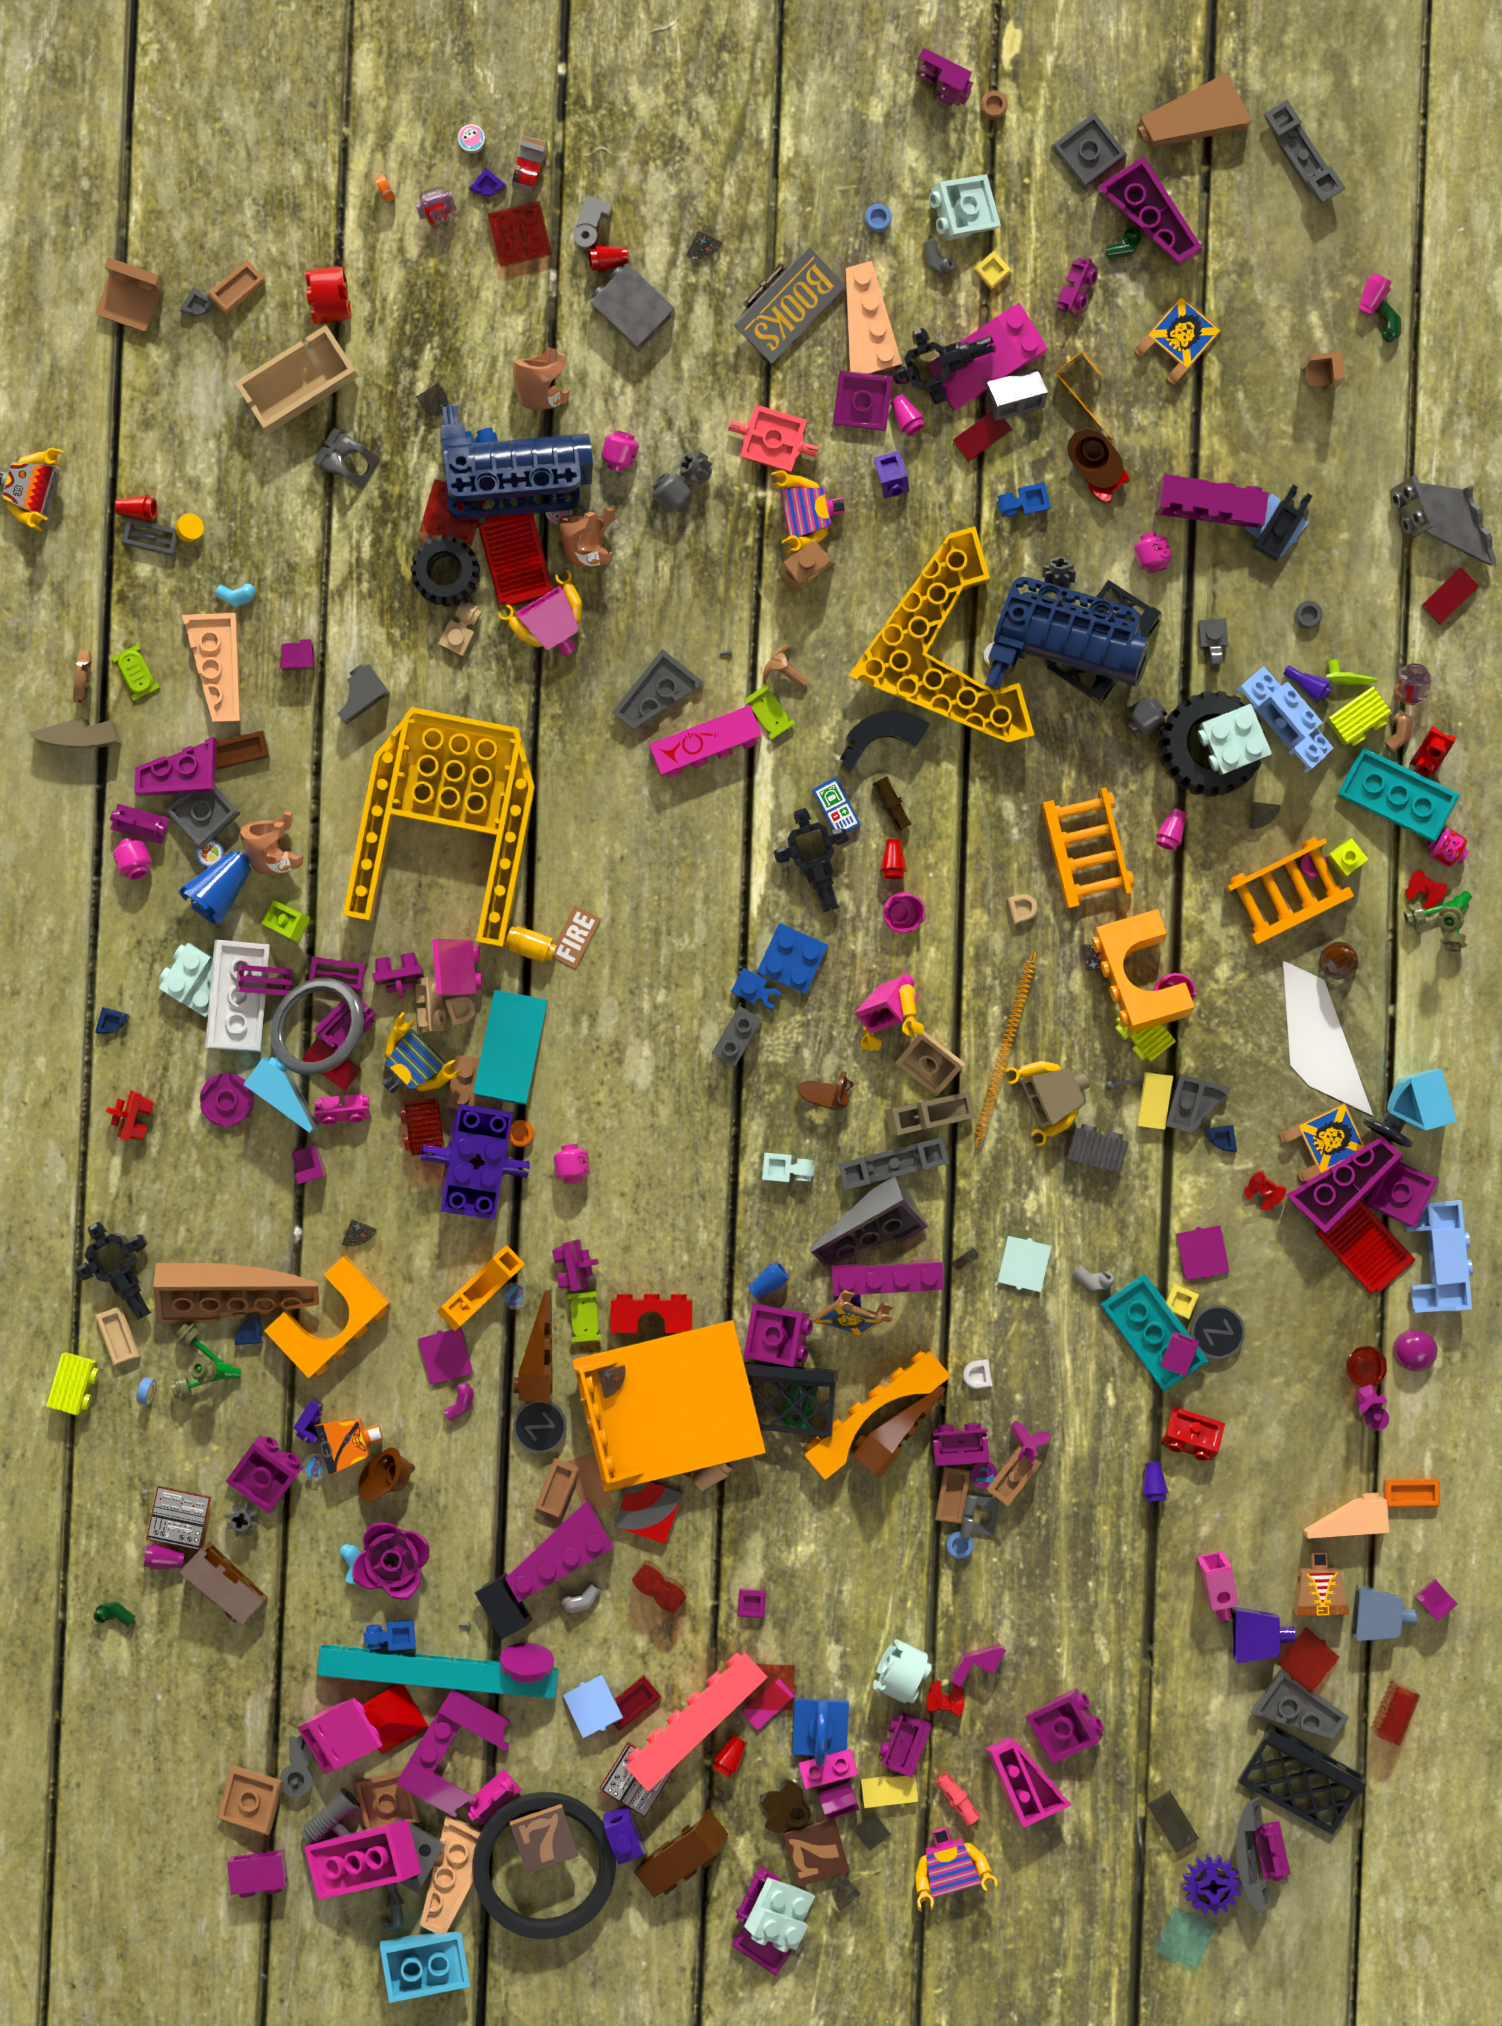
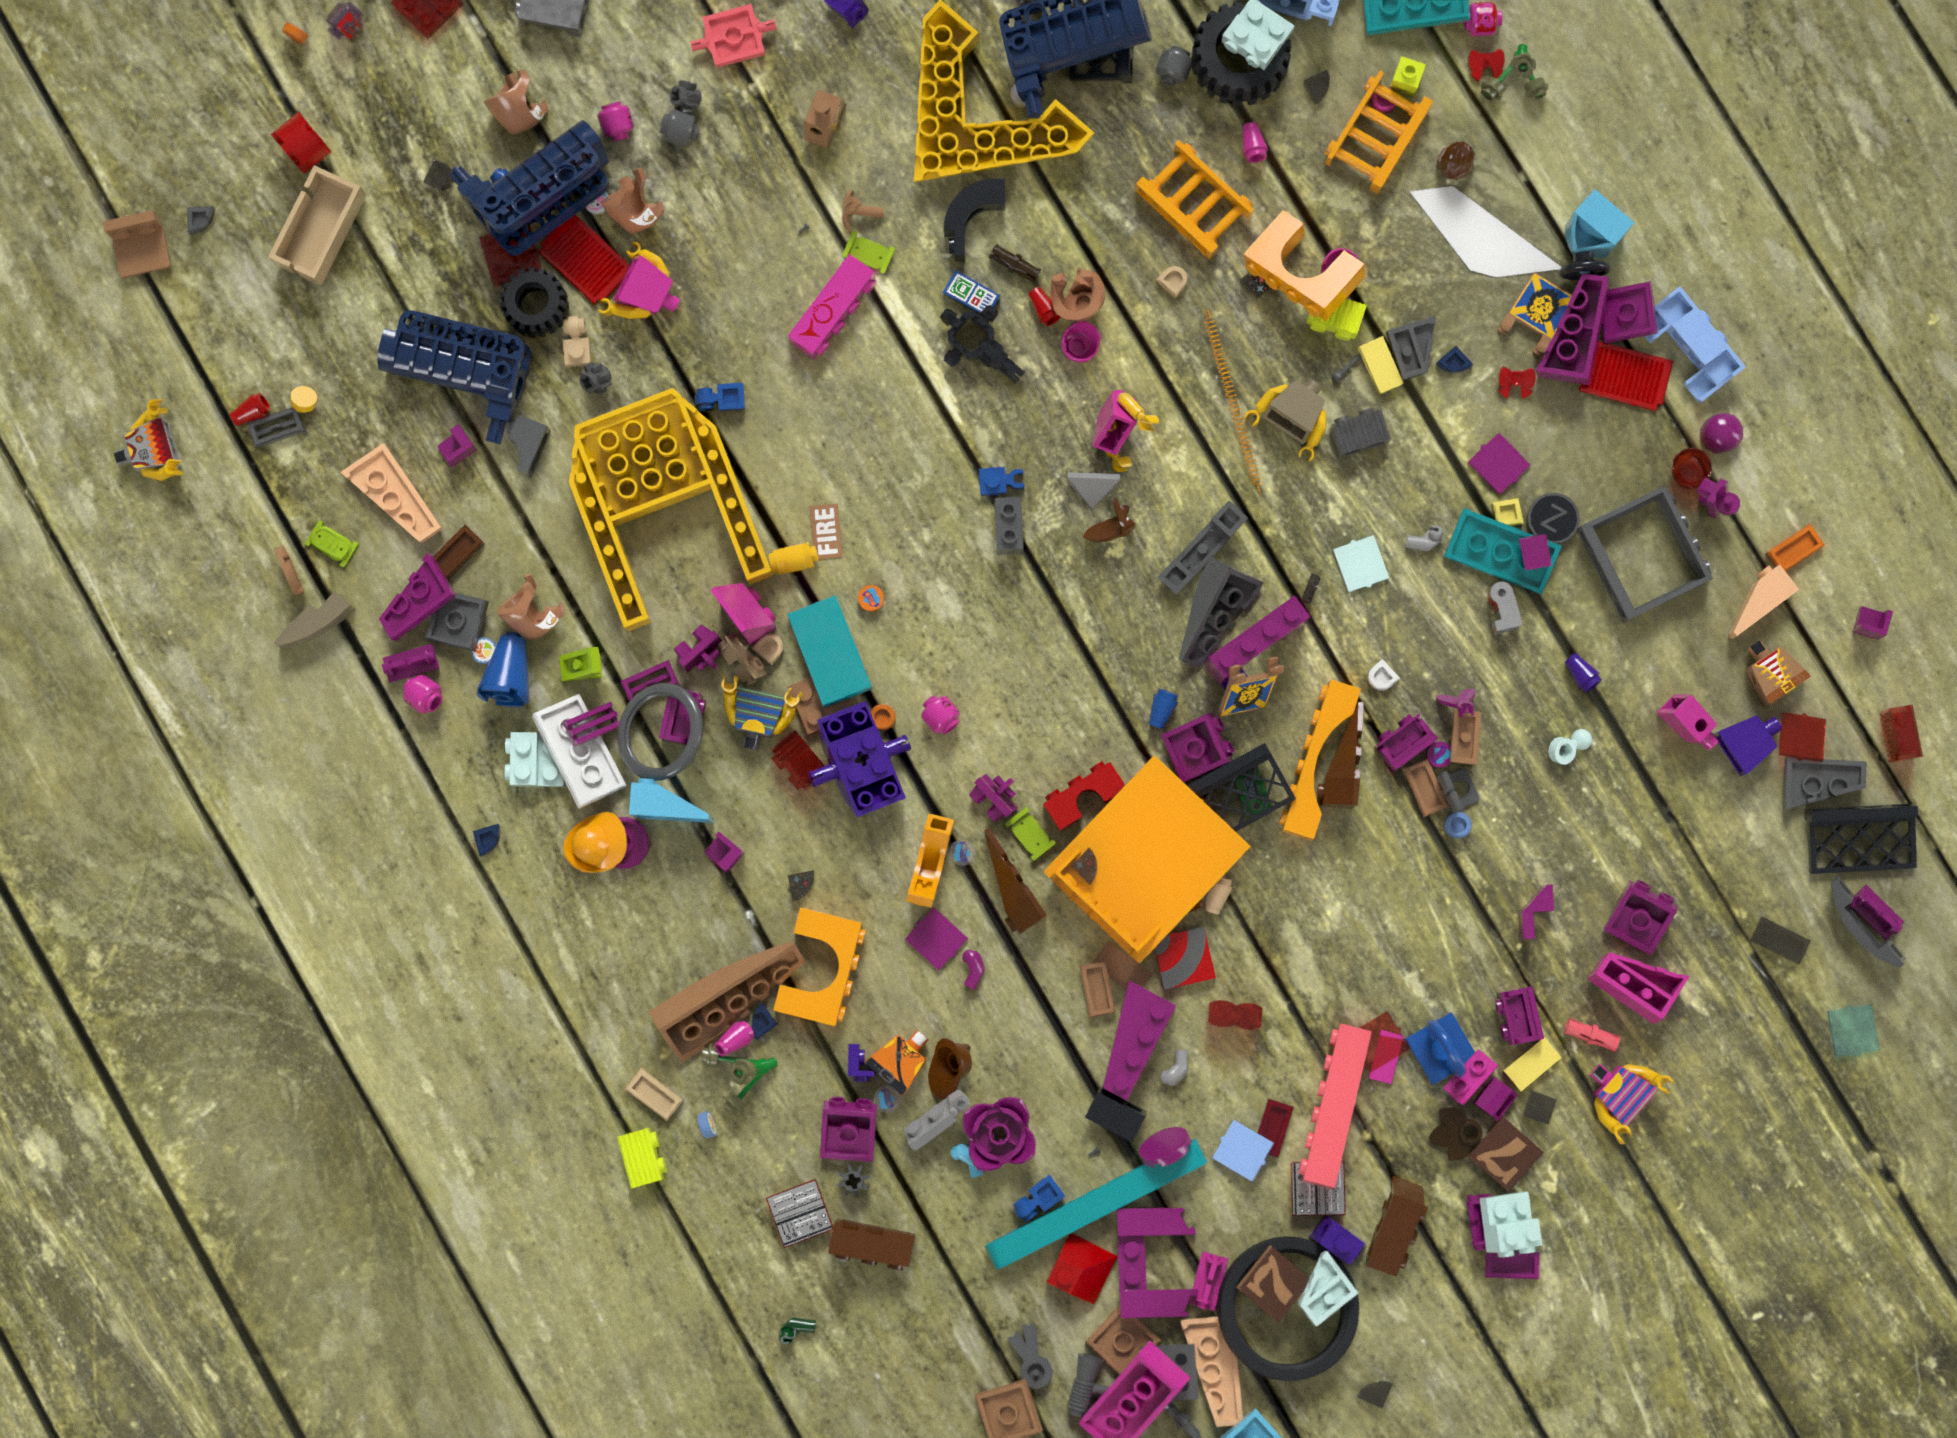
camera: 25 degrees left, 5 degrees down
black piece [75,1221,151,1321] -> none
red hips [106,1090,154,1141] -> none
magenta cone [143,1543,184,1570] -> none
medium nougat tile [207,260,266,316] -> none
medium azure arm [214,584,256,607] -> none
dark pink slope [297,1698,383,1774] -> none
dark red tile [301,1038,362,1091] -> none
dark grey piece [313,428,379,488] -> none
dark pink hinge [314,1093,372,1126] -> none
black tile [513,1401,567,1453] -> none
dark grey wing [612,649,704,729] -> none
red cone [712,1735,747,1778] -> none
magenta tile [737,1588,766,1619] -> none
blue plate [757,923,828,994] -> none
light aqua plate [762,1153,815,1182] -> none
torso [771,470,845,555] -> none
clear smoke tile [832,1873,861,1911] -> none
light aqua brick [873,1639,931,1703] -> none
dark tan slope [885,1091,976,1136] -> none
tan slope [895,1031,965,1096] -> none
red piece [926,1680,965,1717] -> none
red bracket [1161,1406,1225,1461] -> none
dark purple gear [1182,1854,1242,1915] -> none
sand blue torso [1352,1585,1418,1641] -> none
none -> dark blue piece [377,310,532,444]
none -> light orange hat [563,812,627,873]
none -> dark grey gear [579,362,612,396]
none -> blue plate [695,382,745,412]
none -> dark pink cone [714,1021,754,1057]
none -> orange tile [858,585,884,612]
none -> light grey hinge [904,1089,971,1151]
none -> nougat piece [1050,268,1106,322]
none -> light grey slope [1067,472,1120,509]
none -> light aqua wing [1298,1250,1358,1327]
none -> clear smoke tile [1357,1380,1393,1408]
none -> light grey leg [1487,582,1523,635]
none -> light aqua plate [1548,729,1592,764]
none -> dark grey window [1576,486,1713,623]

